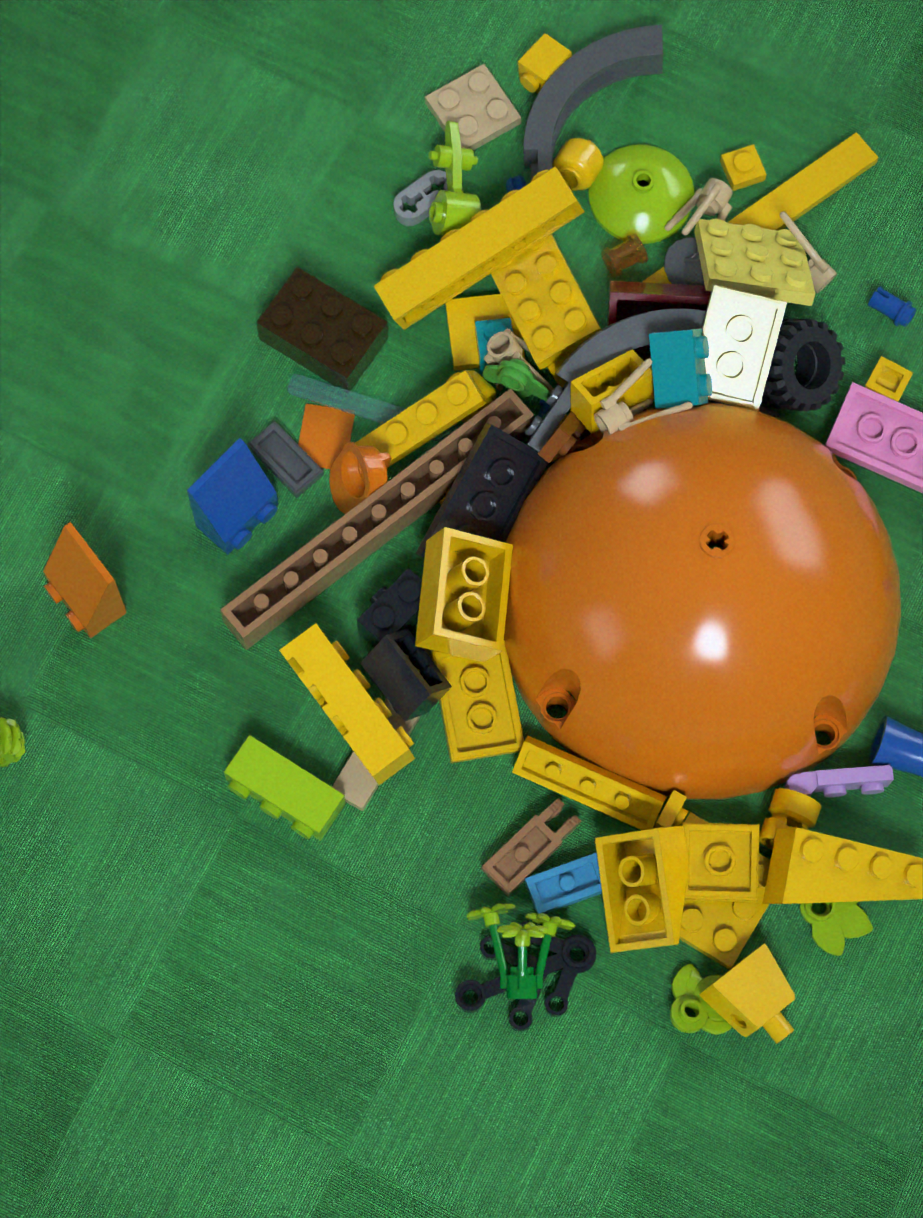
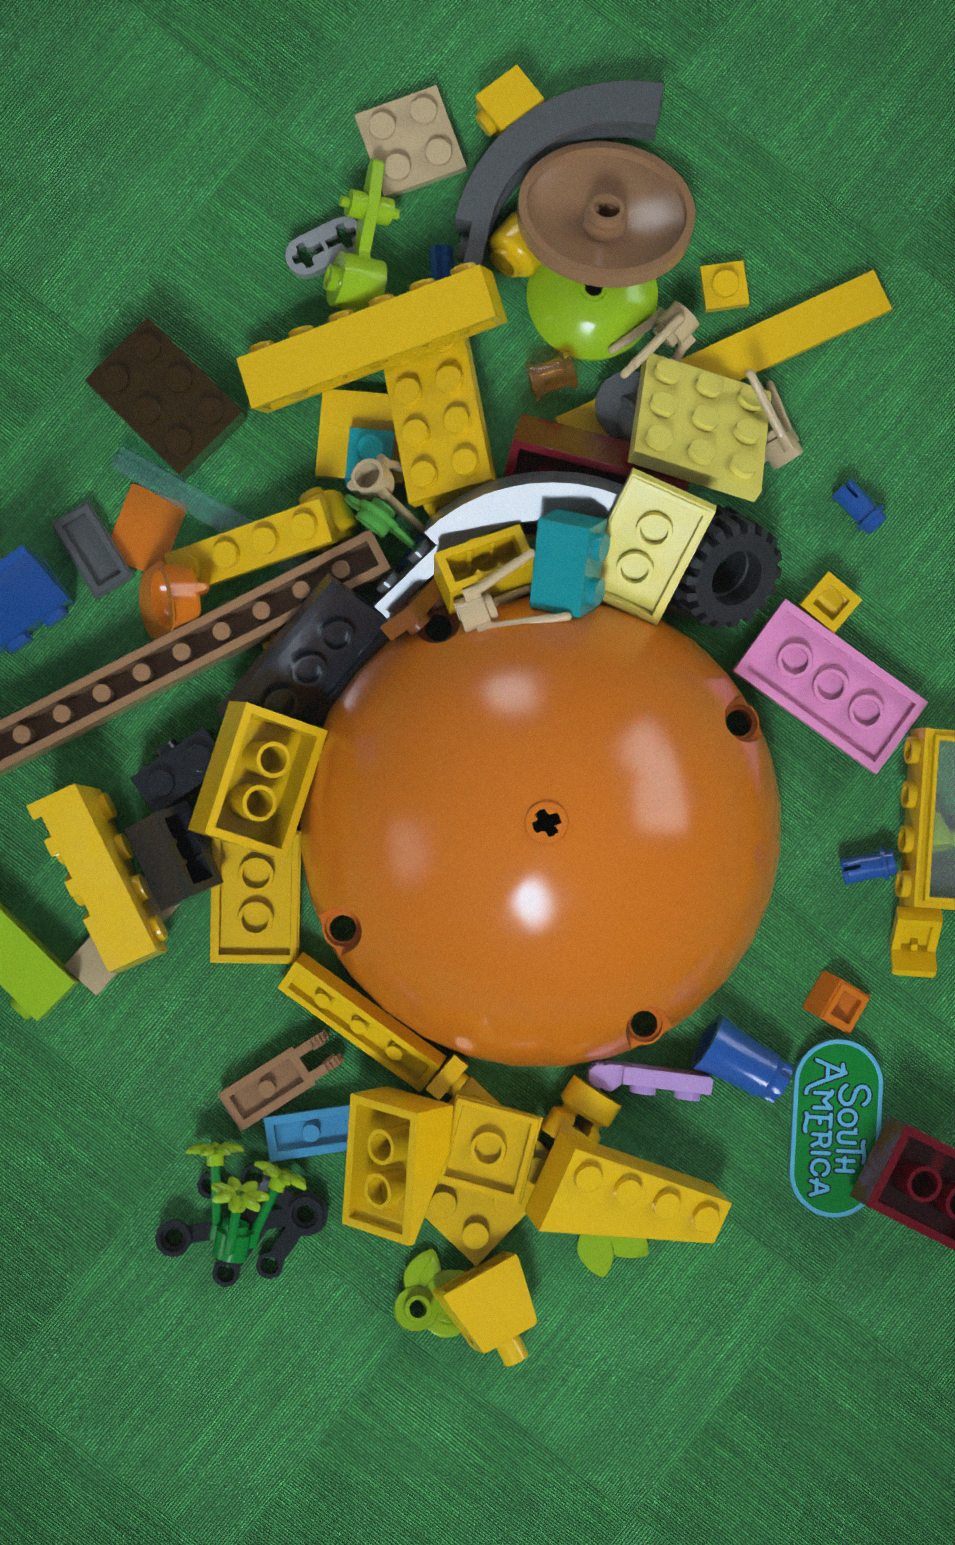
camera: 10 degrees right, 15 degrees up
none -> medium nougat dish [517,141,696,288]

